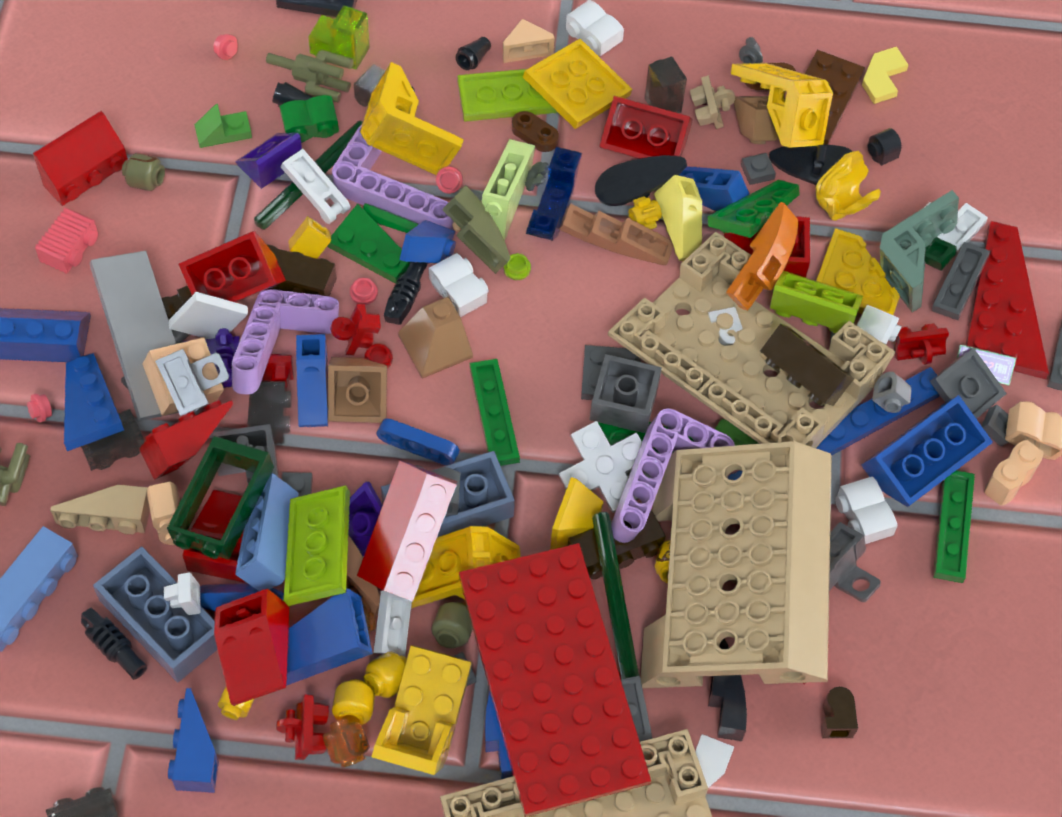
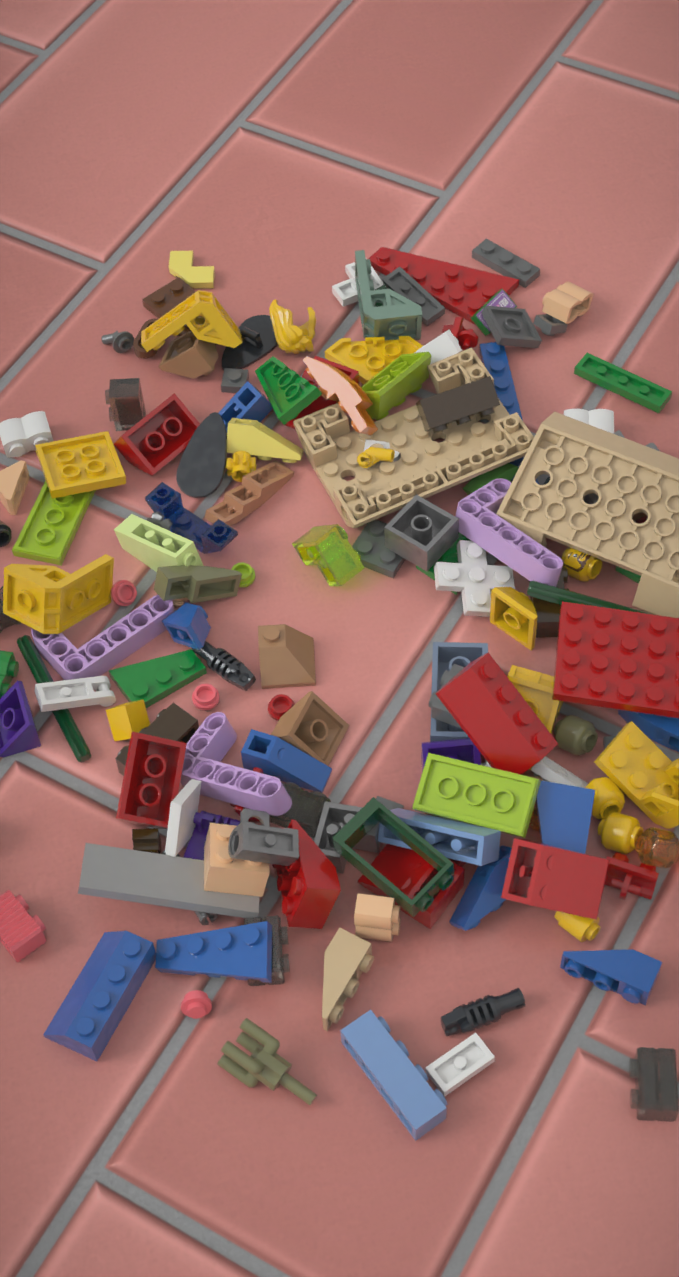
camera: 60 degrees left, 5 degrees down
sand blue brick [93,546,218,683] -> none
white tile [164,572,201,615] -> none
red hips [330,304,381,356] -> none
green piece [363,203,419,233] -> none
blue beam [376,419,460,466] -> none
white brick [429,253,489,317] -> none
green plate [469,359,520,466] -> none
reddish brown plate [512,111,559,152] -> none
tan hips [690,75,735,129] -> none
blue slope [861,395,993,507] -> none
black plate [867,128,902,166] -> none
light grey plate [872,372,911,413] -> none
light nougat brick [984,440,1044,506] -> none
none -> clear neon green brick [292,524,364,586]
none -> yellow arm [357,447,395,468]
none -> white plate [425,1033,495,1097]

